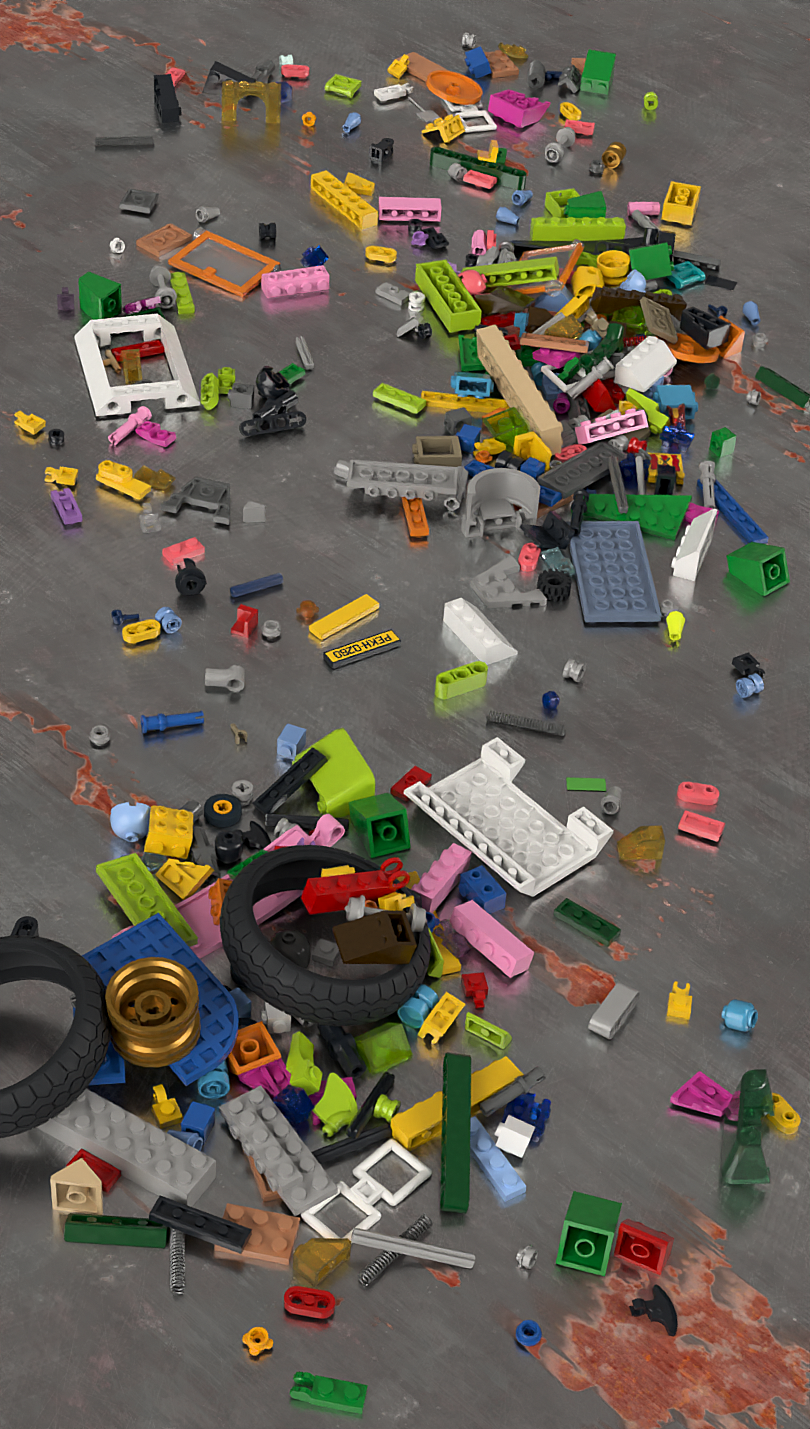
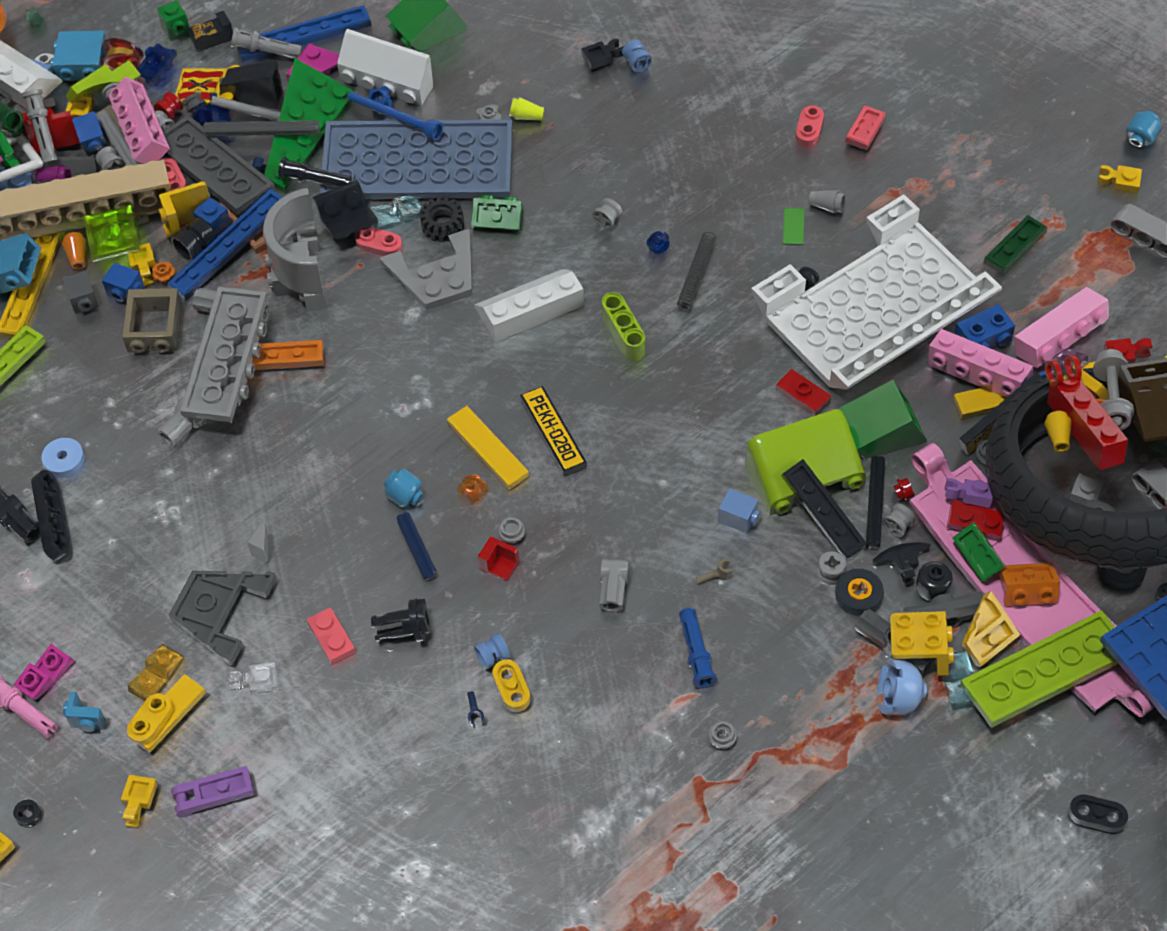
camera: 80 degrees left, 15 degrees up
clear yellow slope [617,825,665,860] -> none
none -> light blue piece [41,438,85,478]
none -> dark azure bracket [63,692,106,732]
none -> blue brick [72,111,108,153]
none -> black leg [188,10,233,50]
none -> blue piece [347,92,443,140]
none -> blue plate [369,86,392,107]
none -> dark azure head [383,469,423,507]
none -> bracket [471,195,523,232]
none -> black bush [799,267,820,291]

